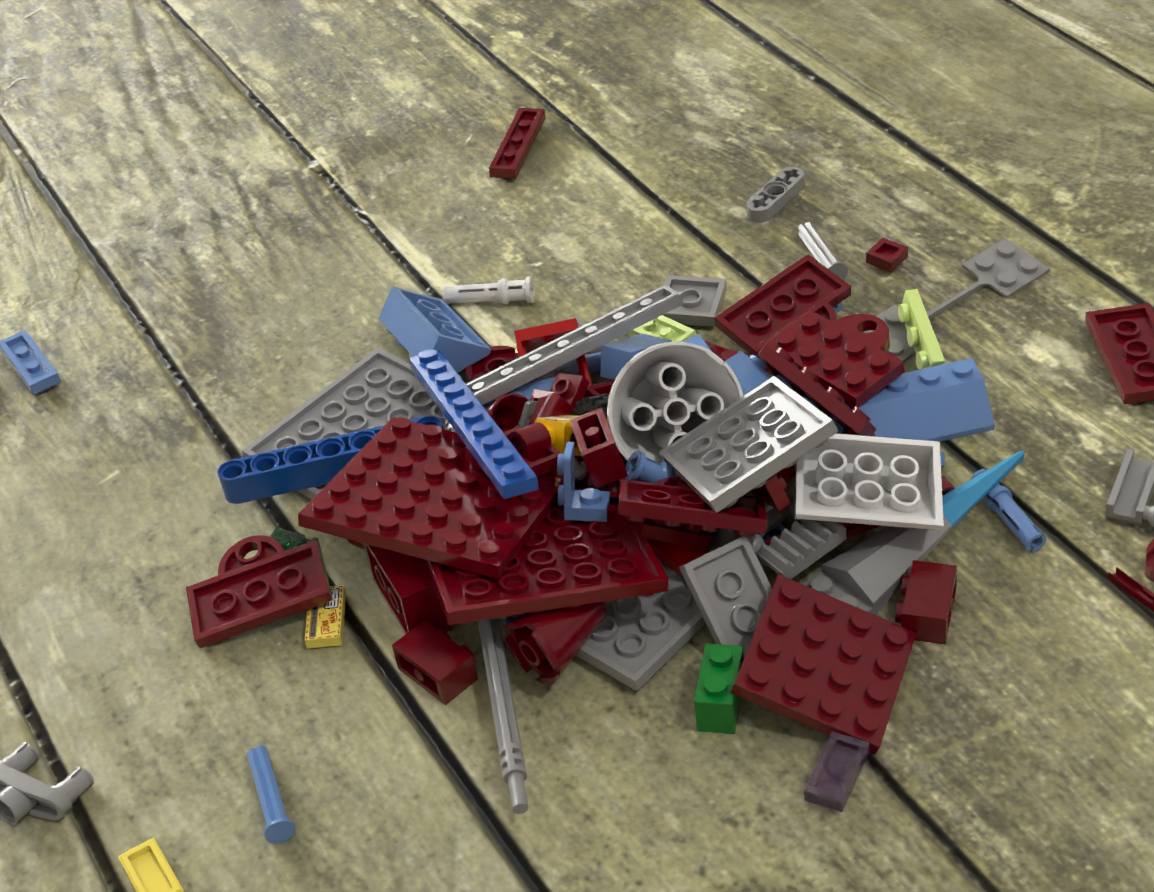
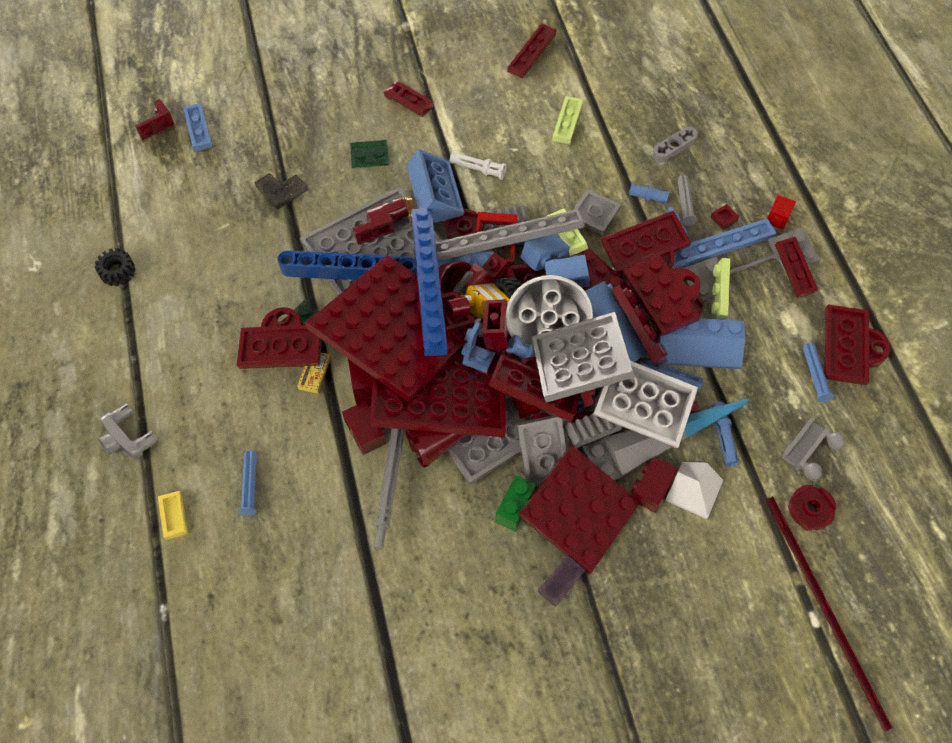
camera: 10 degrees right, 20 degrees up
none -> clear smoke plate [254,173,308,210]
none -> clear green plate [350,140,389,168]
none -> dark red plate [353,196,415,245]
none -> dark red plate [384,81,434,117]
none -> yellowish green plate [552,96,583,144]
none -> medium blue pin [629,184,669,204]
none -> white slope [665,462,723,519]
none -> medium blue plate [672,219,776,269]
none -> red brick [767,195,796,230]
none -> dark red plate [775,236,818,298]
none -> medium blue axle [803,343,834,402]

